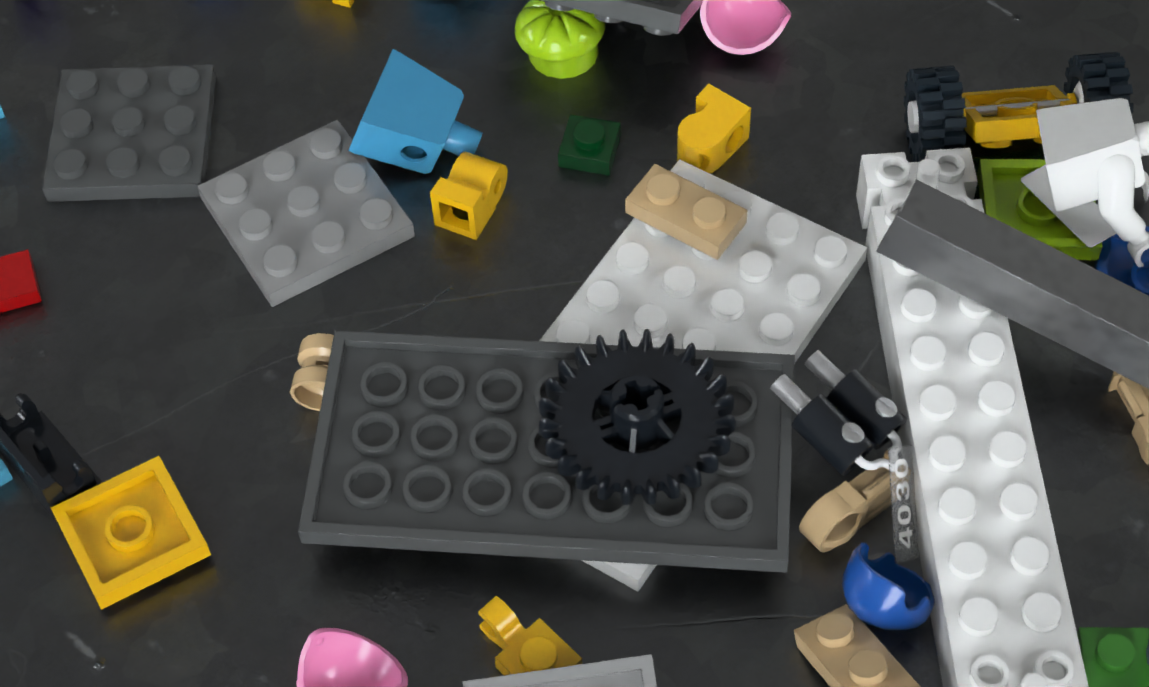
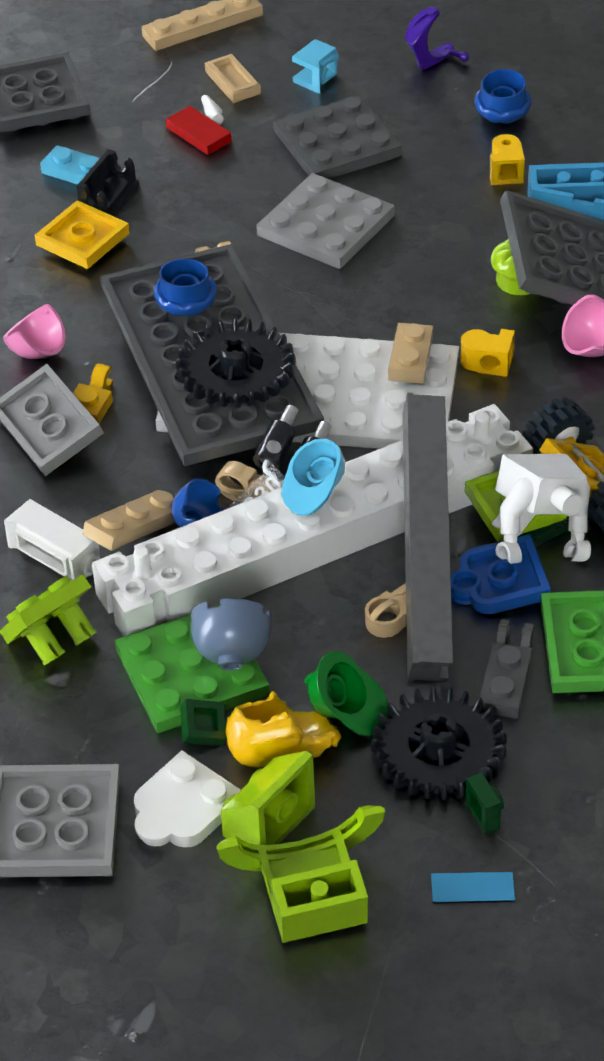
camera: 65 degrees right, 10 degrees down
dark azure torso [348,49,483,174] -> none
yellow leg [430,151,508,240] -> none
dark green plate [558,114,621,176] -> none
none -> blue piece [154,259,217,317]
none -> medium azure cap [281,438,346,516]

